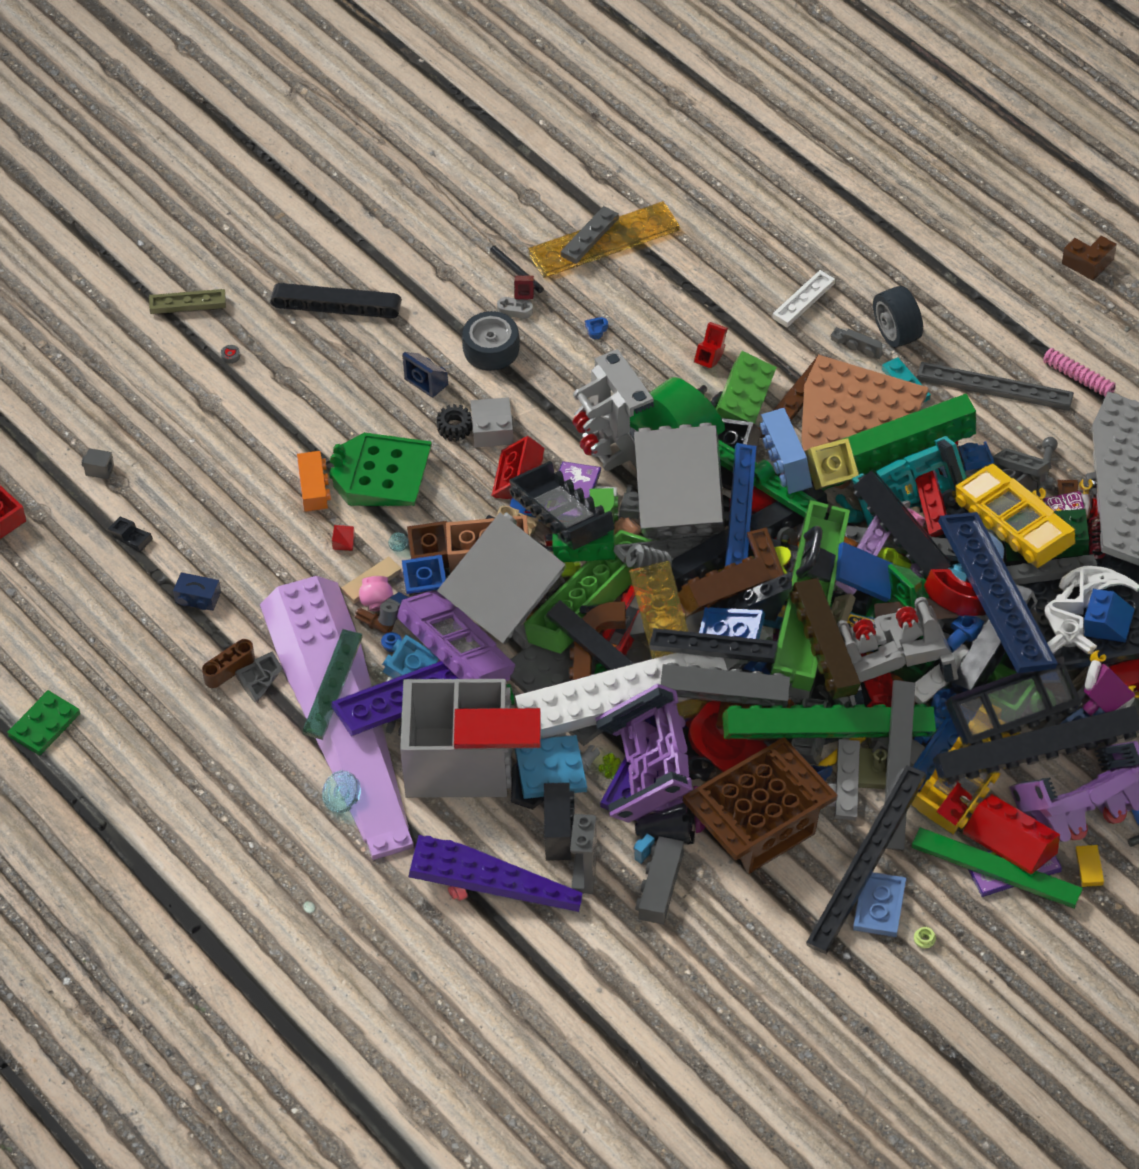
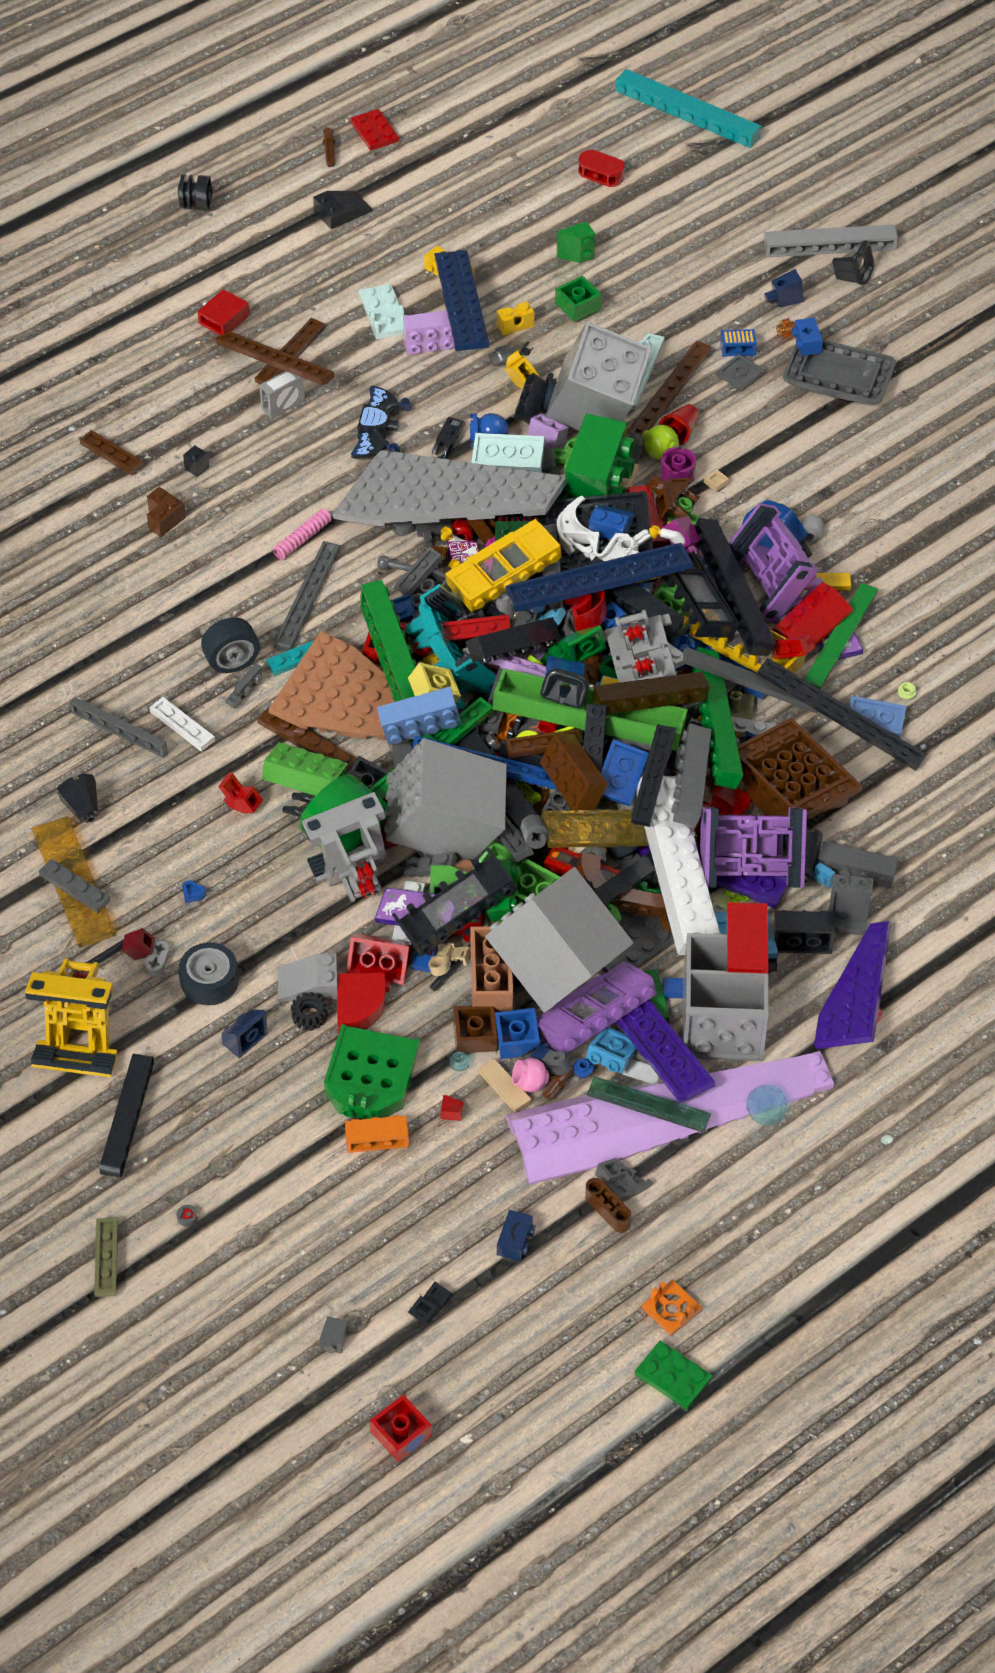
camera: 90 degrees left, 0 degrees up
none -> yellow container [25,958,117,1077]
none -> black cone [57,773,98,823]
none -> dark grey plate [70,697,168,758]
none -> red brick [337,973,390,1035]
none -> orange piece [642,1279,702,1336]

